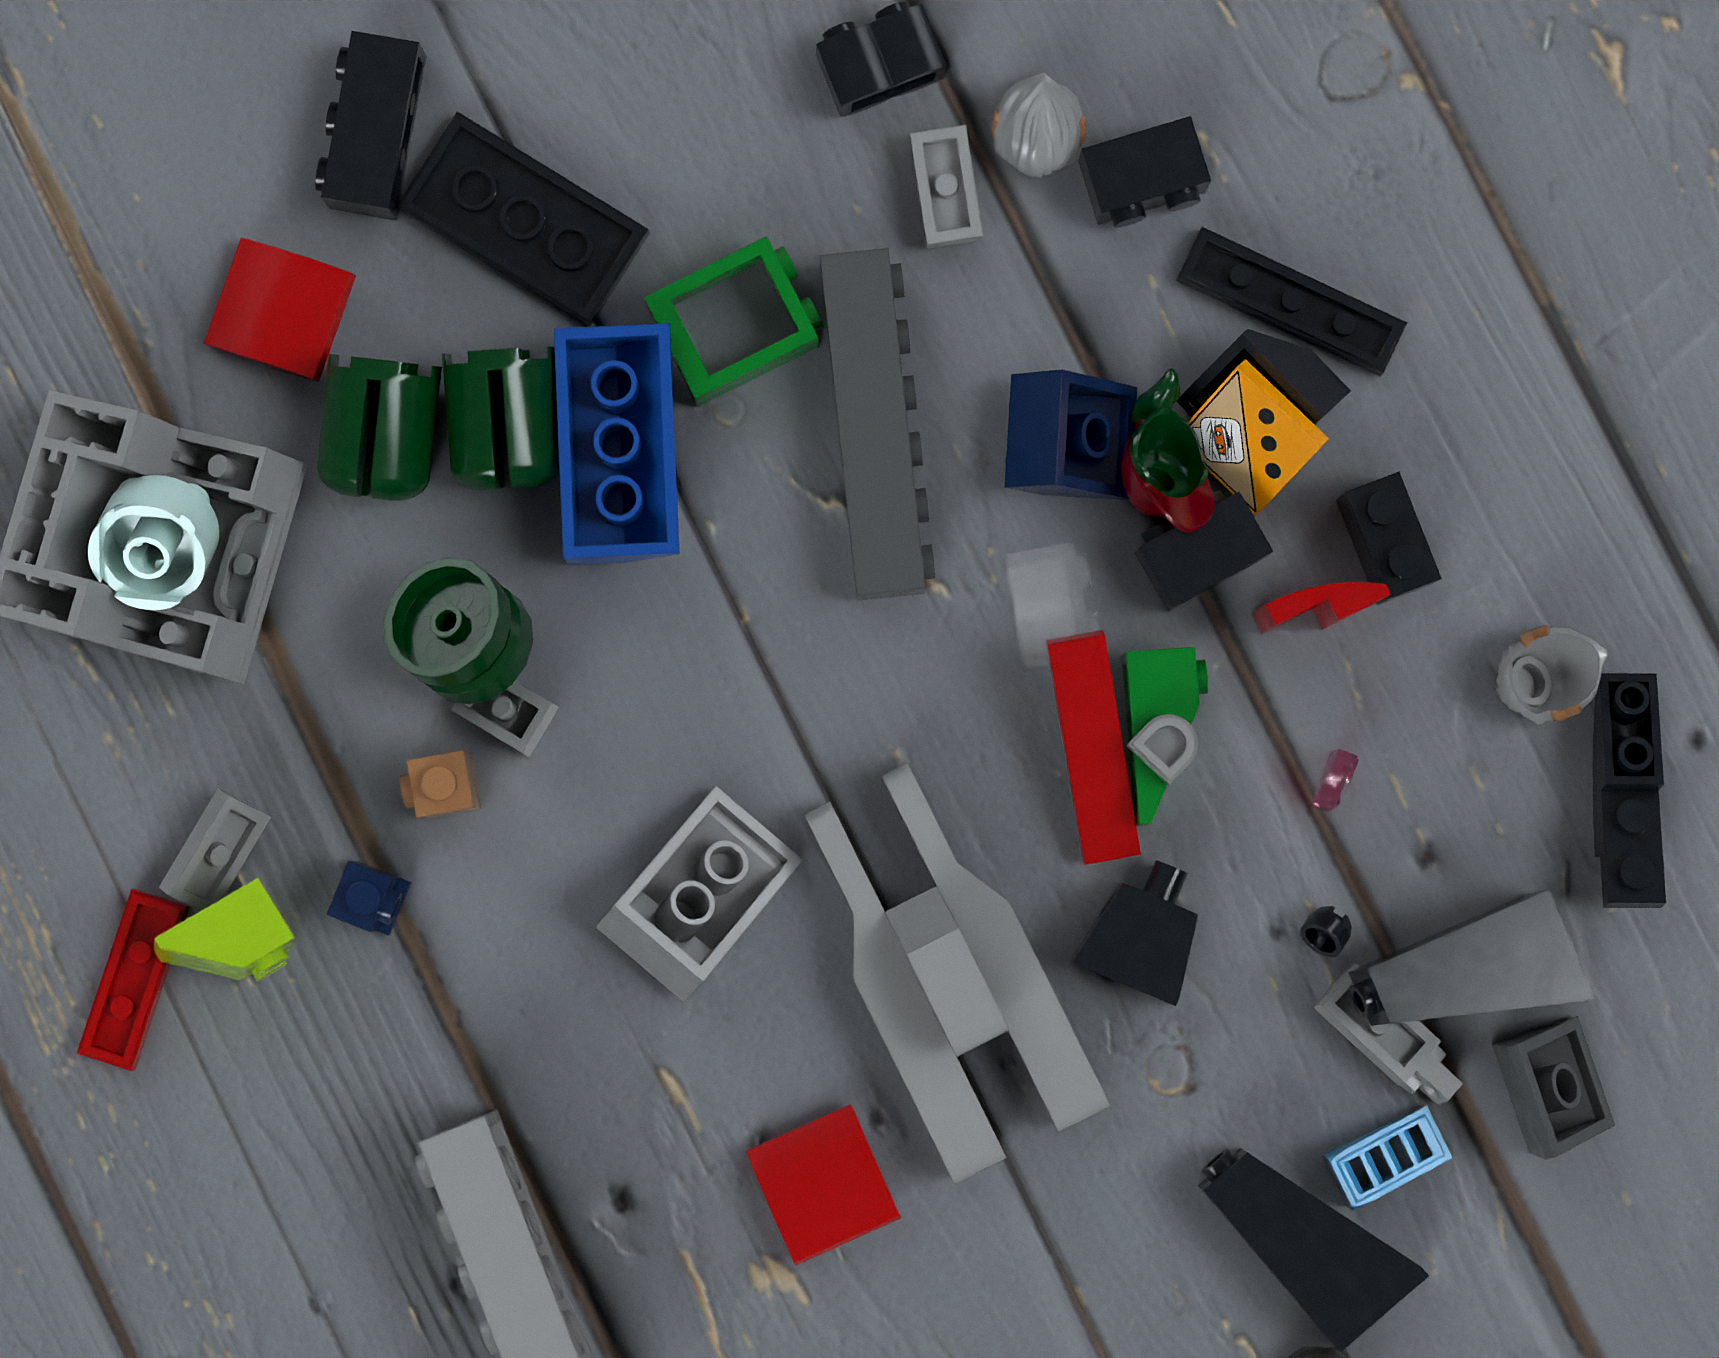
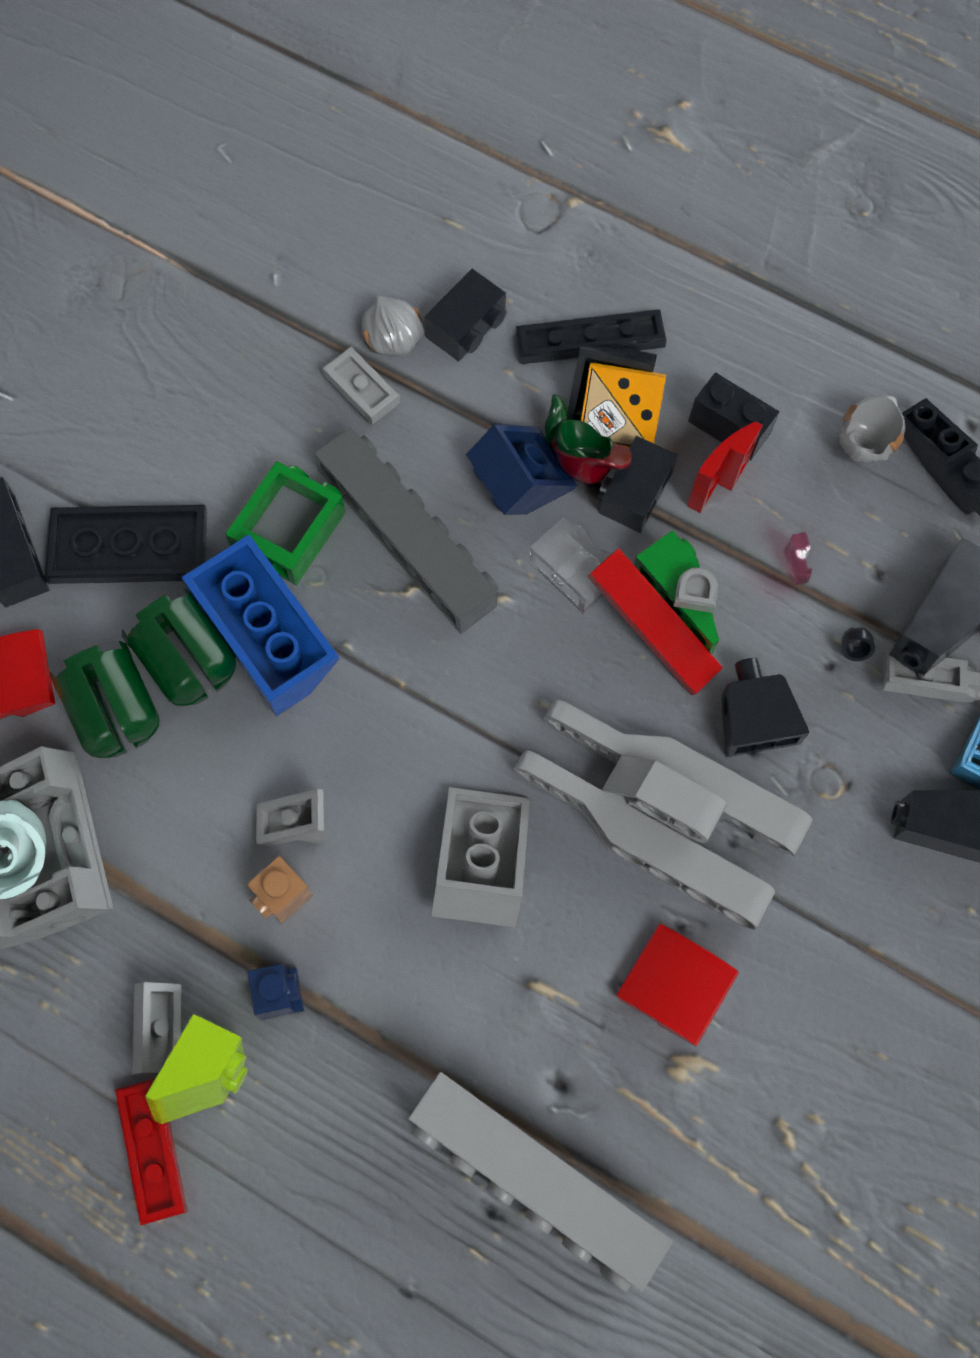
camera: 35 degrees left, 15 degrees down
dark green wheel [383,557,533,704] -> none
black brick [816,2,947,117] -> none

